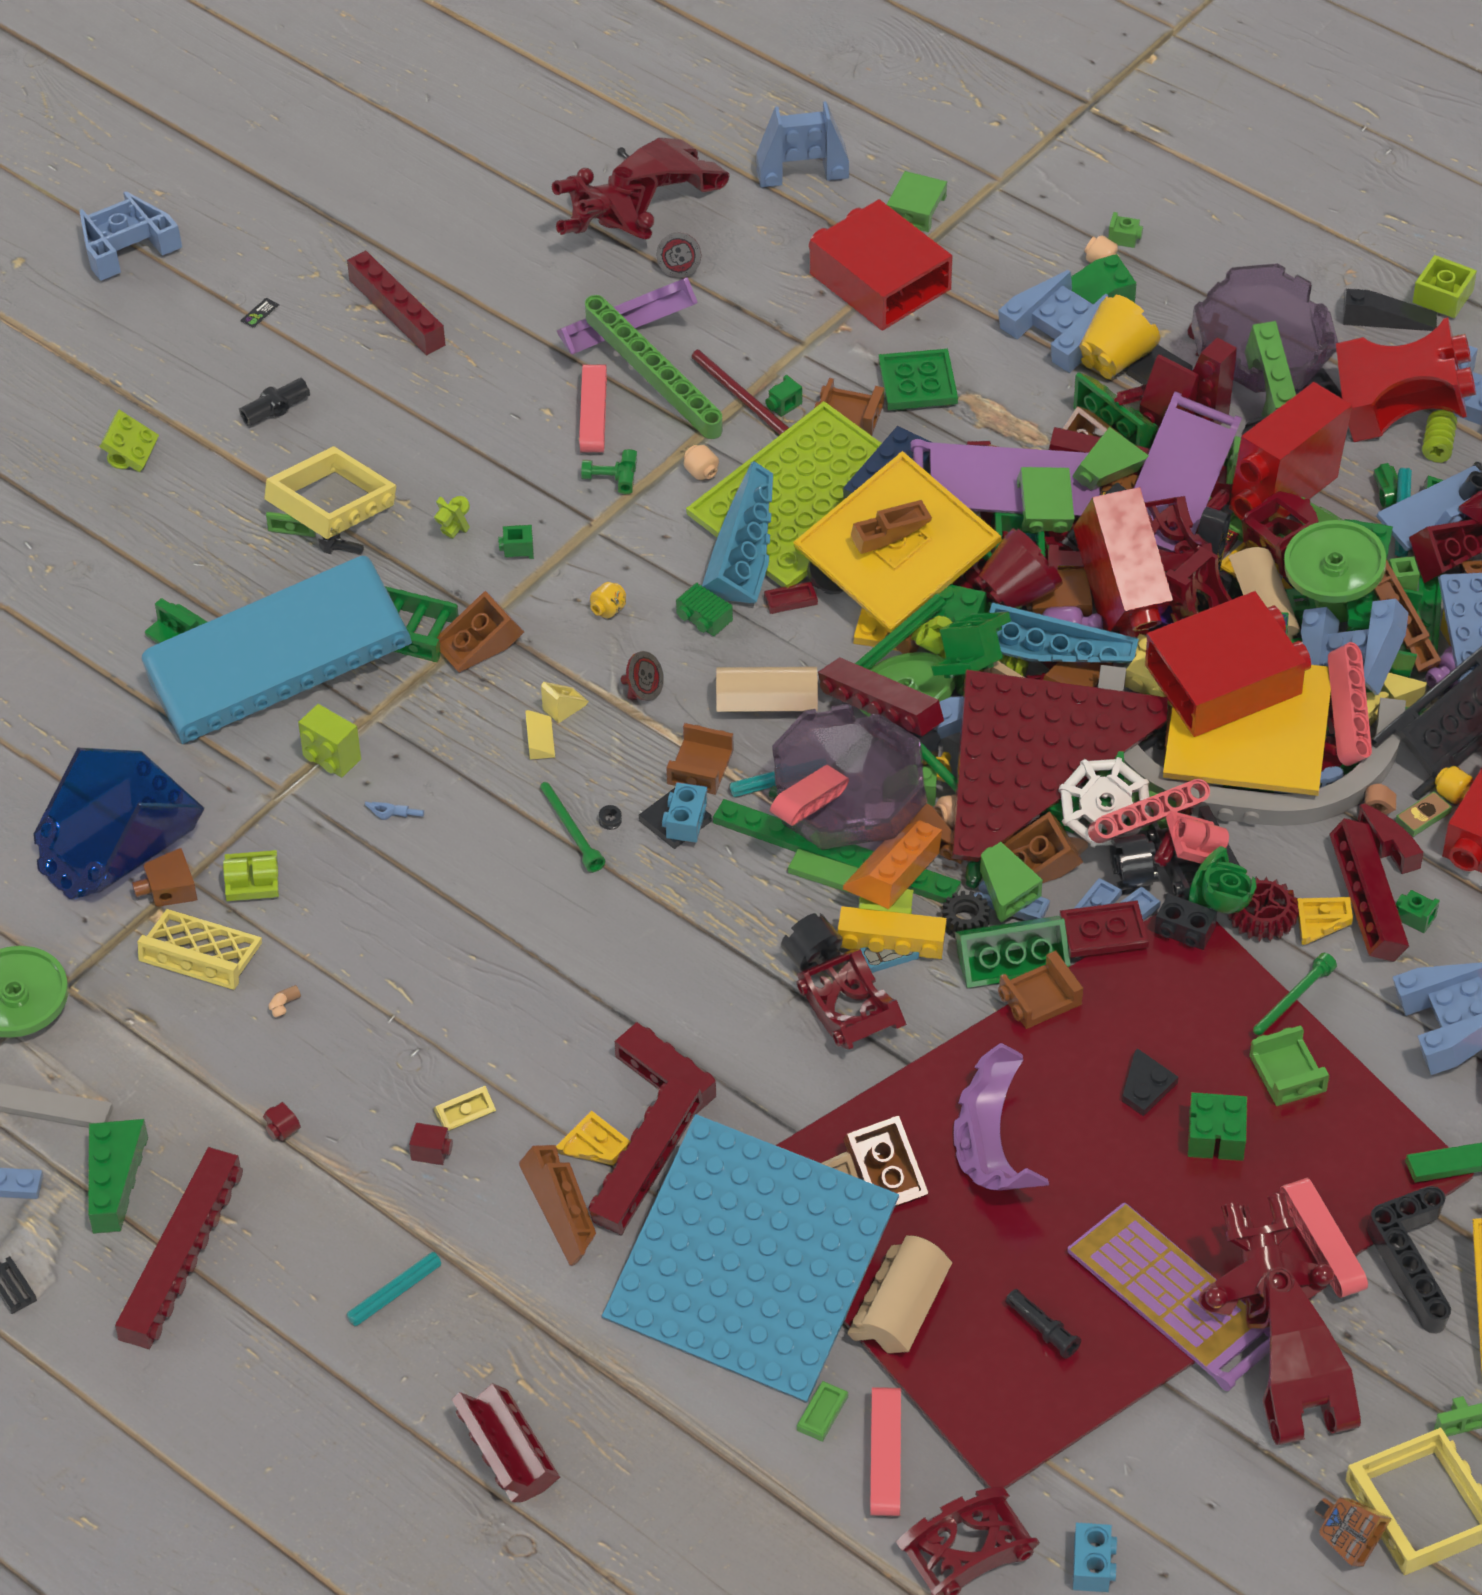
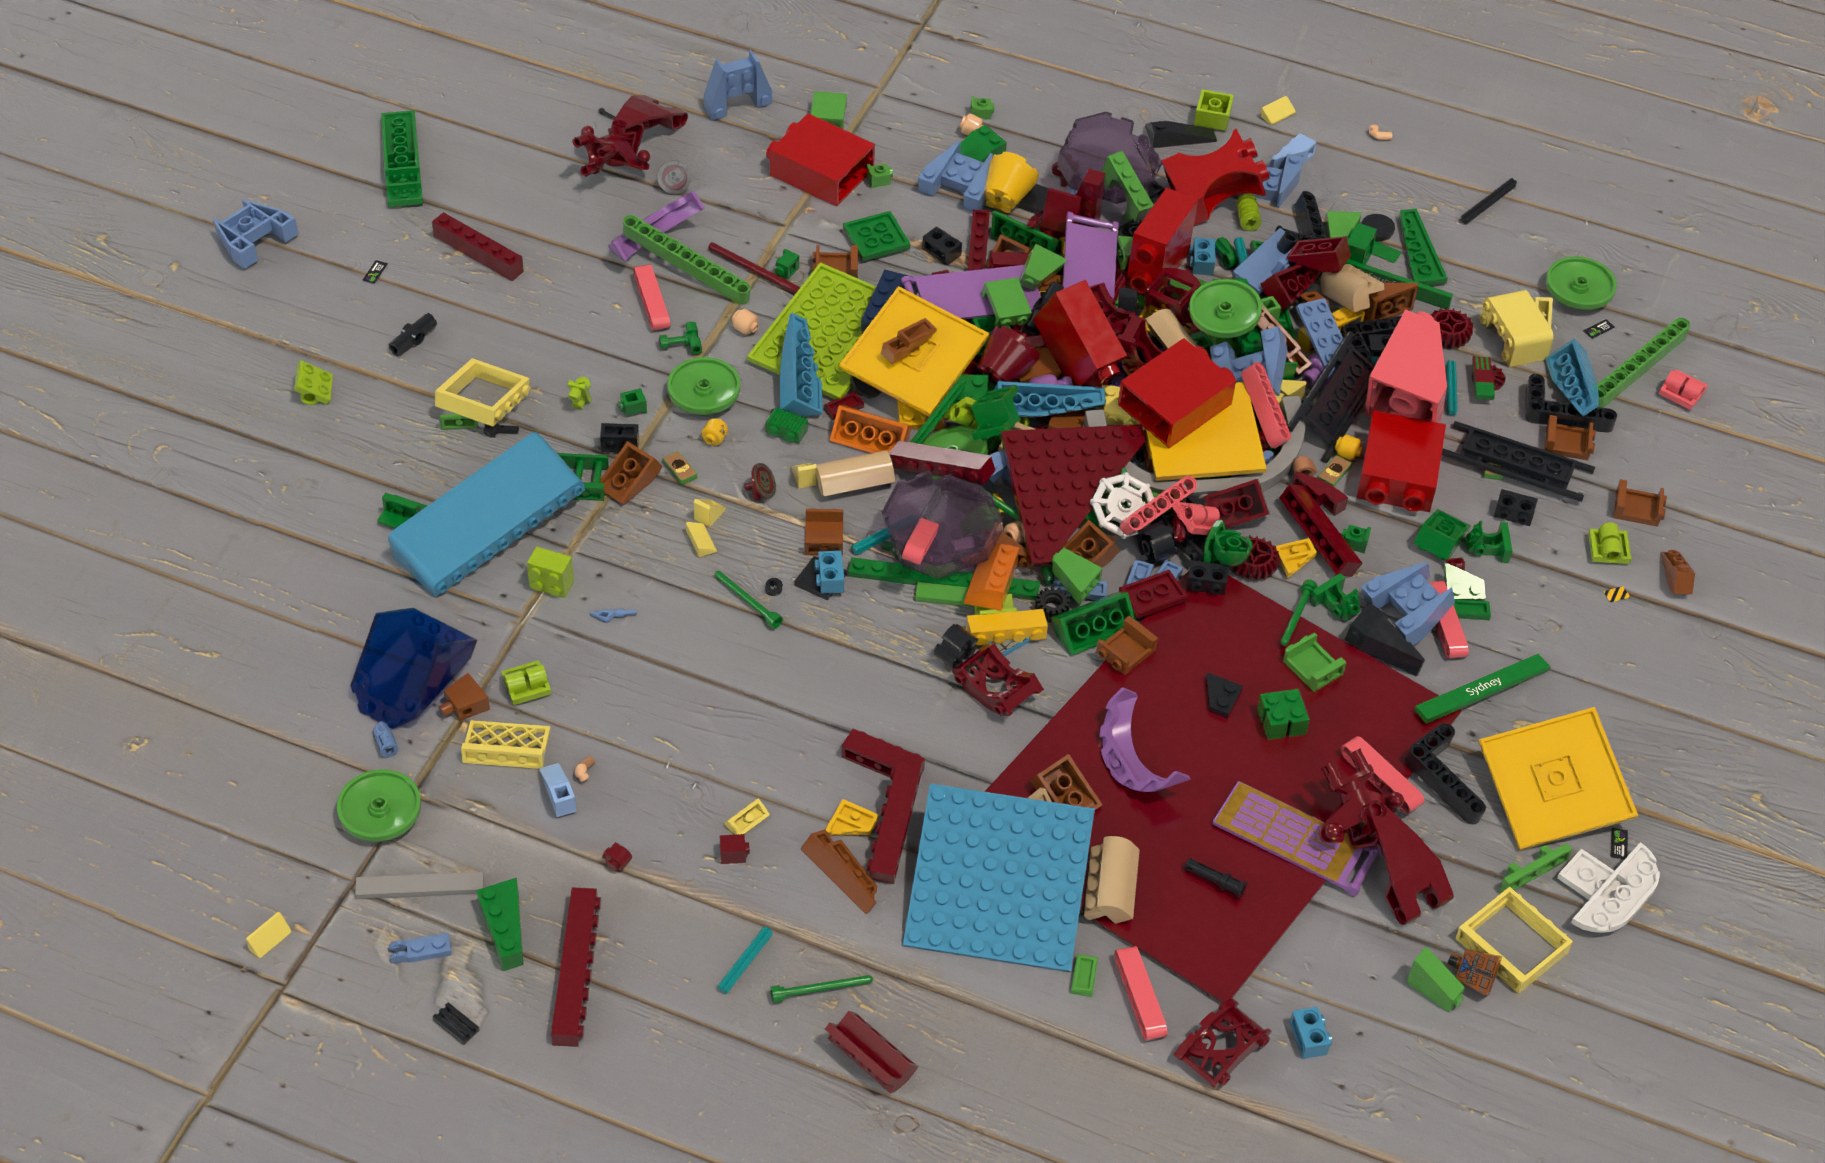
camera: 20 degrees left, 0 degrees up
none -> medium blue hinge [373,721,399,757]
none -> green slope [381,110,423,207]
none -> light blue slope [539,763,576,817]
none -> black brick [600,423,639,452]
none -> tile [662,451,698,485]
none -> bright green dish [667,357,740,415]
none -> green piece [770,975,873,1004]
none -> light yellow slope [791,463,817,489]
none -> orange slope [829,405,913,453]
none -> bright green brick [867,164,893,188]
none -> black brick [922,226,962,266]
none -> dark red plate [968,209,990,271]
none -> dark azure brick [1190,238,1215,275]
none -> dark red slope [1204,479,1270,528]
none -> green tile [1310,573,1360,621]
none -> black wedge [1344,602,1425,676]
none -> bright green slope [1407,947,1465,1012]

